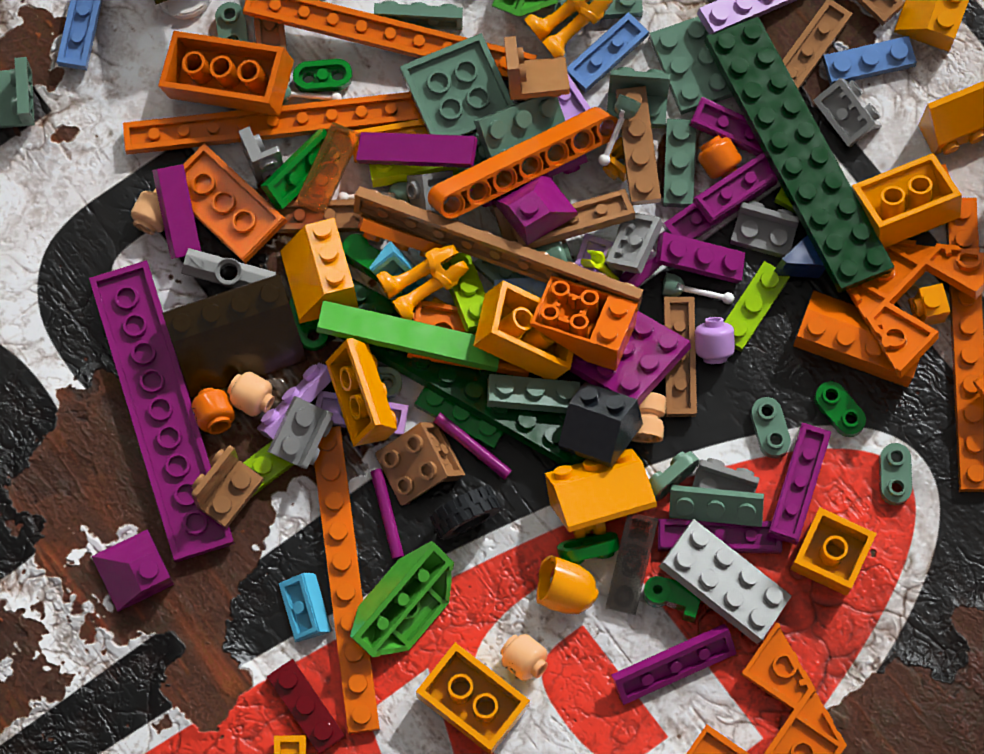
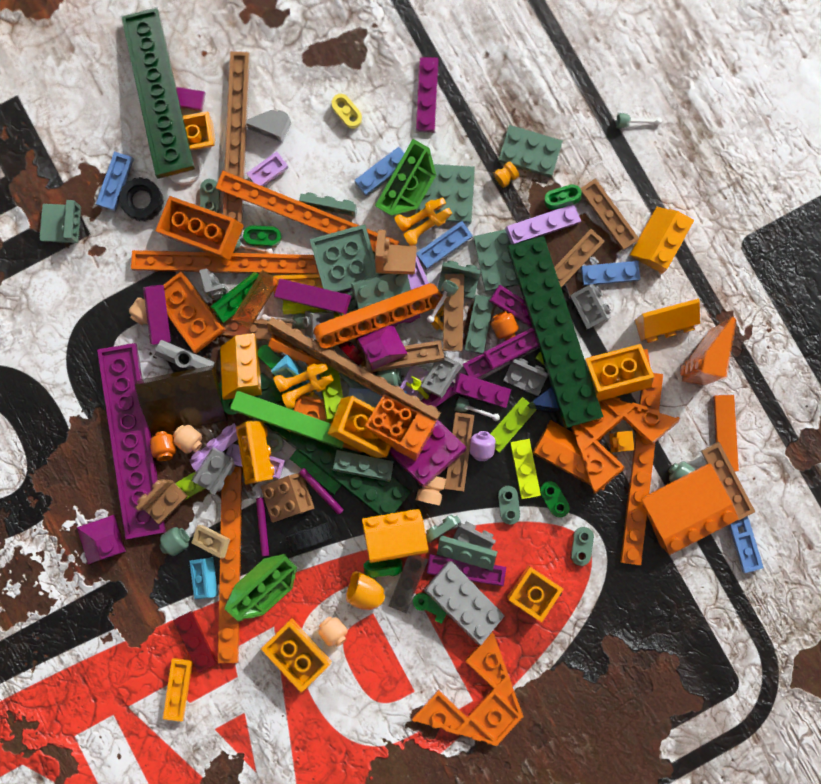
camera: 10 degrees right, 10 degrees up
black slope [558,382,643,468] -> none
magenta plate [611,624,737,705] -> none
magenta tile [767,423,831,545] -> none
none -> black tyre [119,177,164,222]
none -> sand green head [159,527,190,556]
none -> tan plate [192,525,230,558]
none -> dark red plate [338,341,364,366]
none -> neon yellow plate [510,439,541,499]

